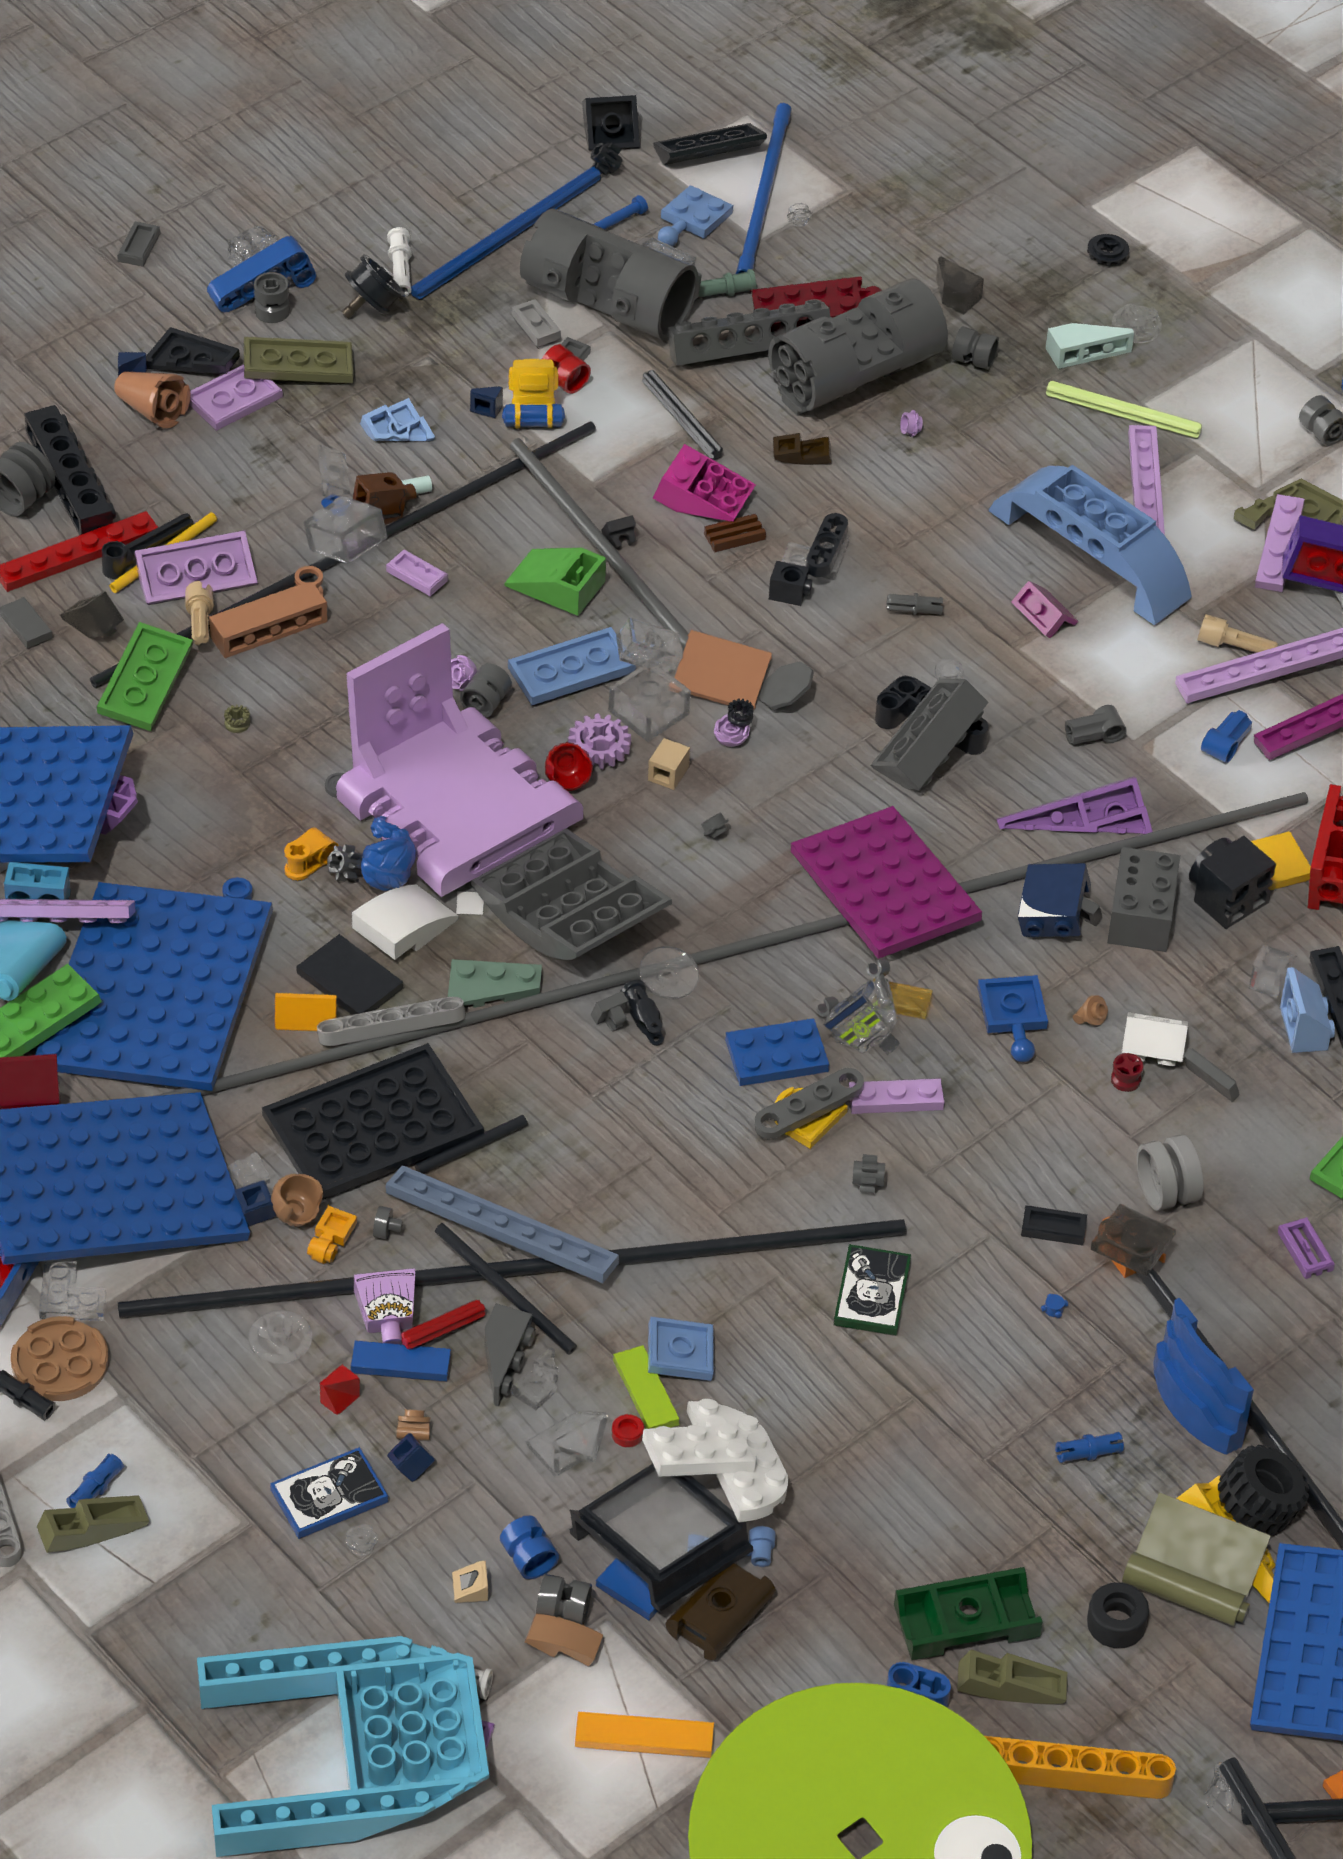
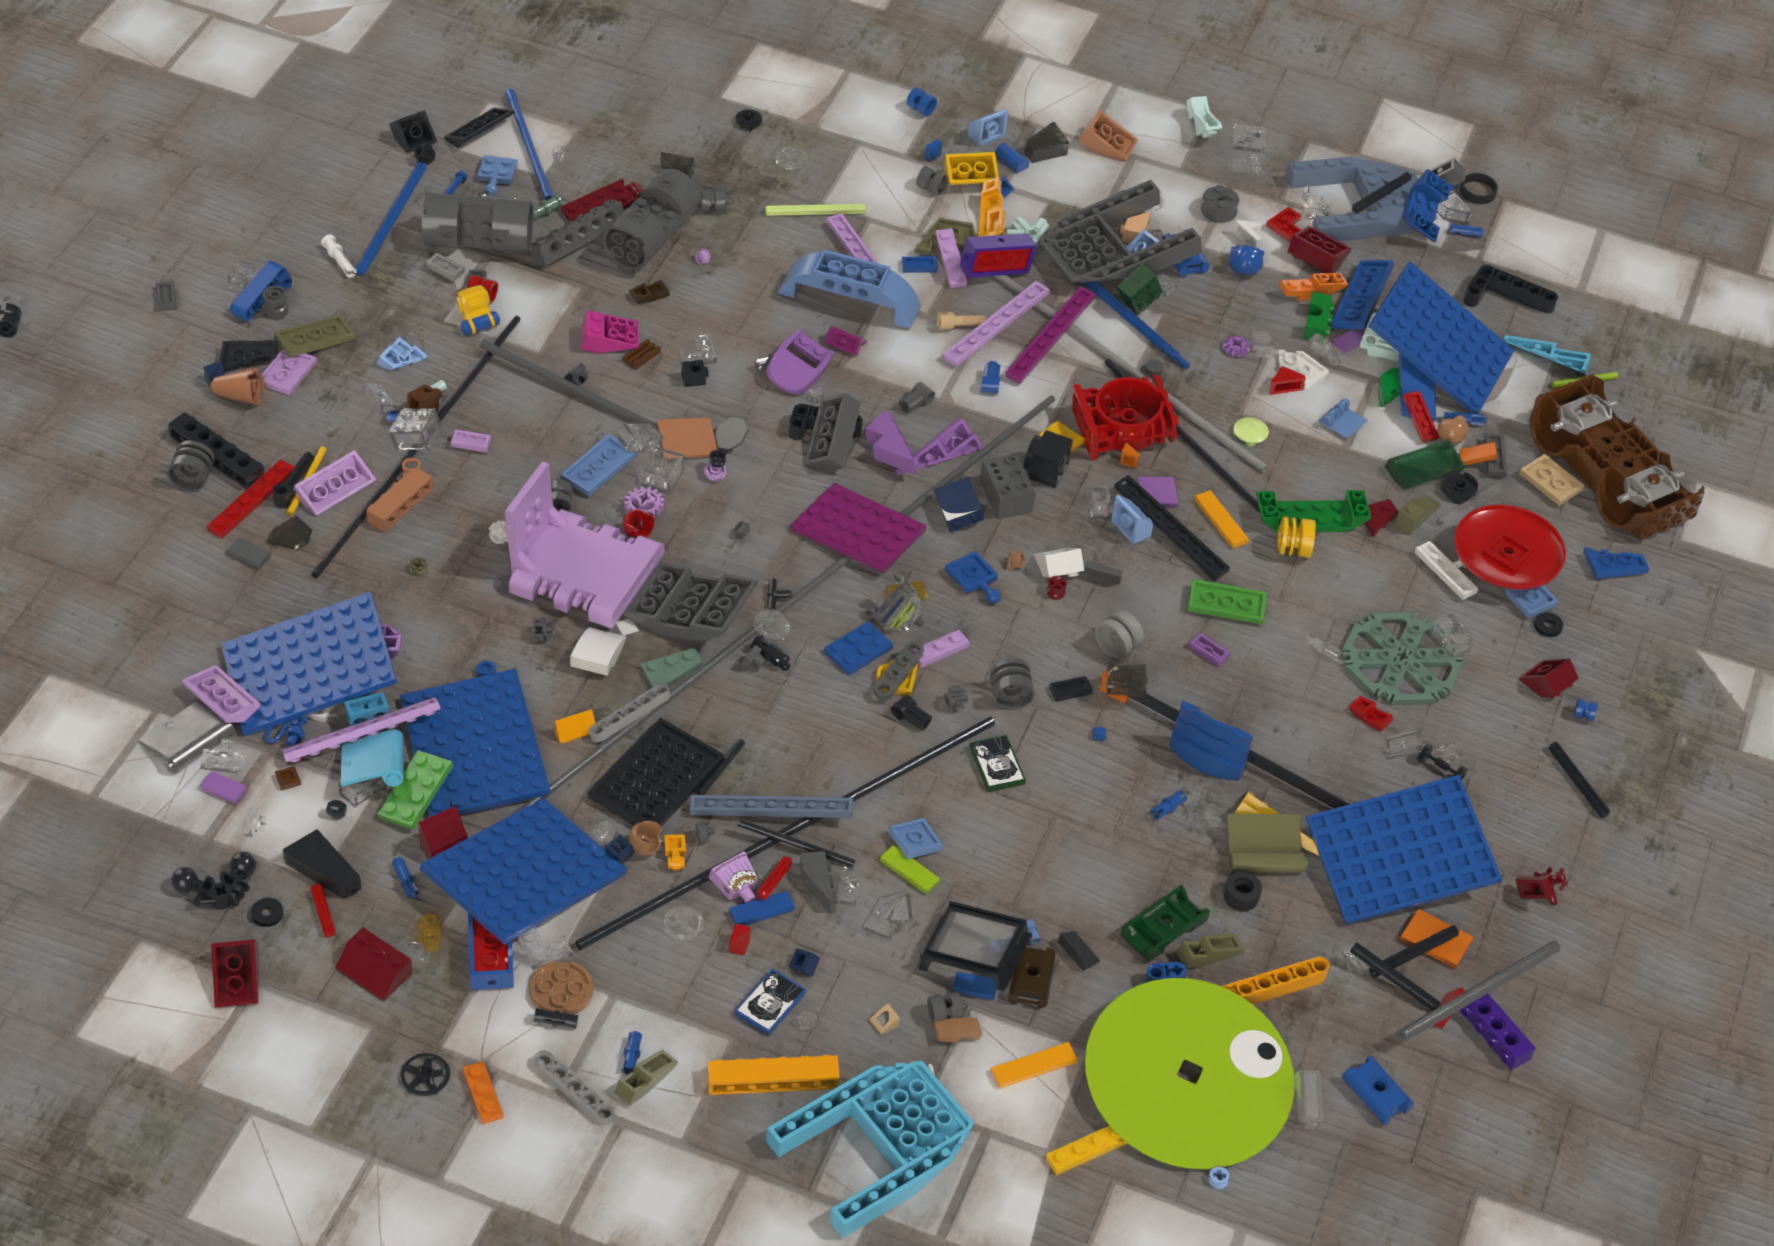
camera: 30 degrees left, 0 degrees up
bright green plate [97,622,193,731] -> none
tan piece [185,581,214,646] -> none
light orange piece [284,827,339,881] -> none
black tile [296,934,403,1015] -> none
black wheel [342,254,406,319] -> none
blue hair [361,816,416,891] -> none
medium nougat plate [396,1409,431,1440] -> none
dark blue slope [470,386,503,419] -> none
blue wheel [500,1515,559,1579] -> none
bright green slope [504,548,606,616] -> none
red tile [612,1414,644,1448] -> none
axle [642,370,723,460] -> none
white plate [642,1399,788,1522] -> none
tan brick [648,738,690,790] -> none
black beam [806,513,848,577] -> none
light aqua slope [1046,323,1134,369] -> none
black tyre [1218,1444,1309,1535] -> none
none -> light orange brick [707,1055,840,1095]
none -> medium lavender slope [766,328,834,395]
none -> black piece [767,578,792,612]
none -> medium lavender slope [865,410,918,474]
none -> black piece [891,695,932,731]
none -> blue tile [901,256,938,273]
none -> dark grey wheel [990,658,1035,710]
none -> pearl dark grey slope [1058,931,1100,971]

